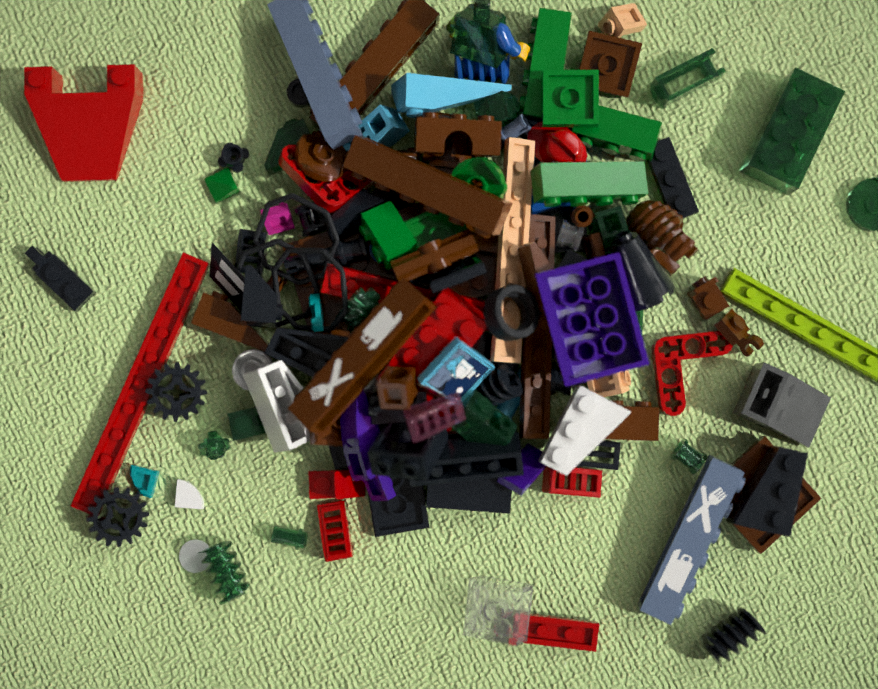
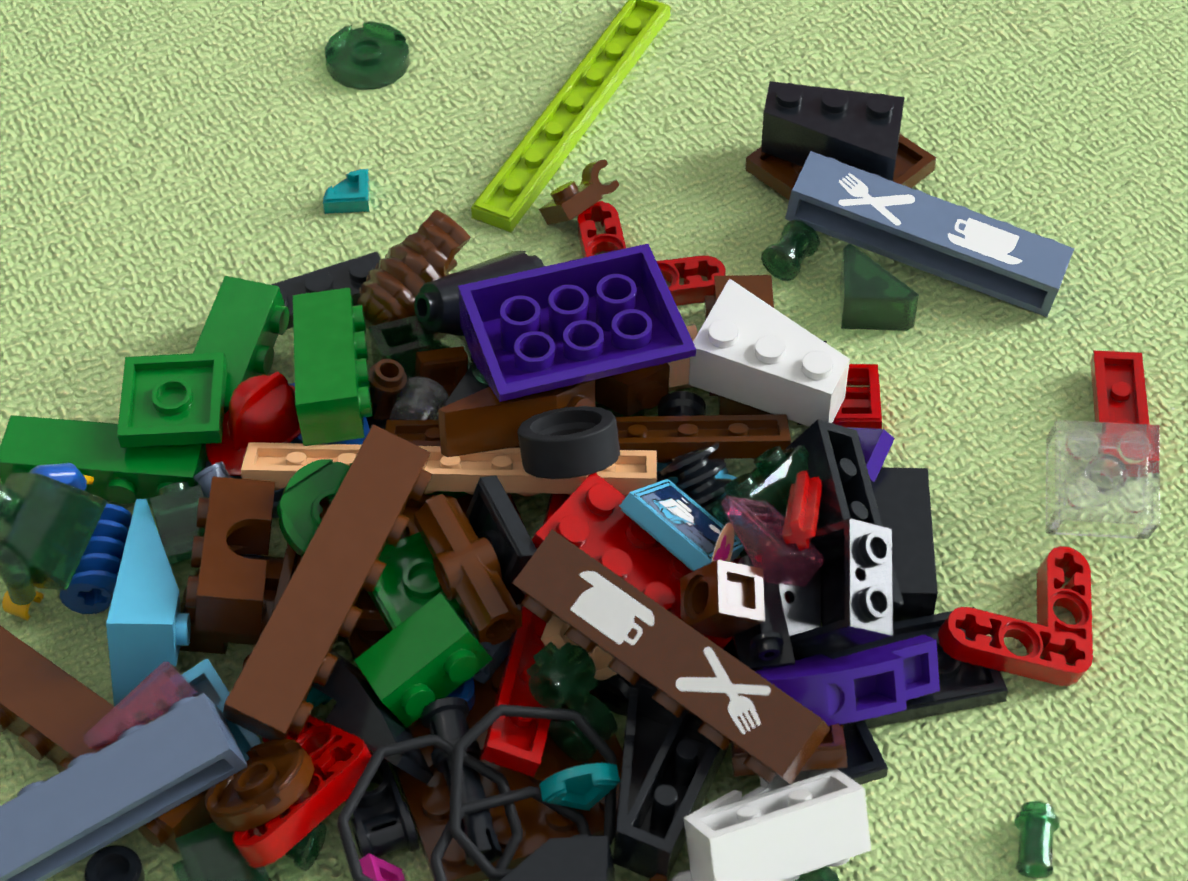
camera: 90 degrees left, 35 degrees down
red slope [308,469,365,499] -> none
red slope [317,500,354,562] -> none
reddish brown plate [579,31,642,98] -> none
light nougat bracket [598,3,647,38] -> none
clear green window [650,48,726,109] -> none
reddish brown bracket [687,276,729,321] -> none
black piece [702,607,767,668] -> none
dark grey slope [733,362,831,448] -> none
clear green brick [740,67,845,195] -> none
none -> clear pink slope [83,661,201,751]
none -> teal tile [323,169,369,214]
none -> red axle [782,471,822,551]
none -> clear green slope [840,244,919,331]
none -> red beam [938,546,1093,686]

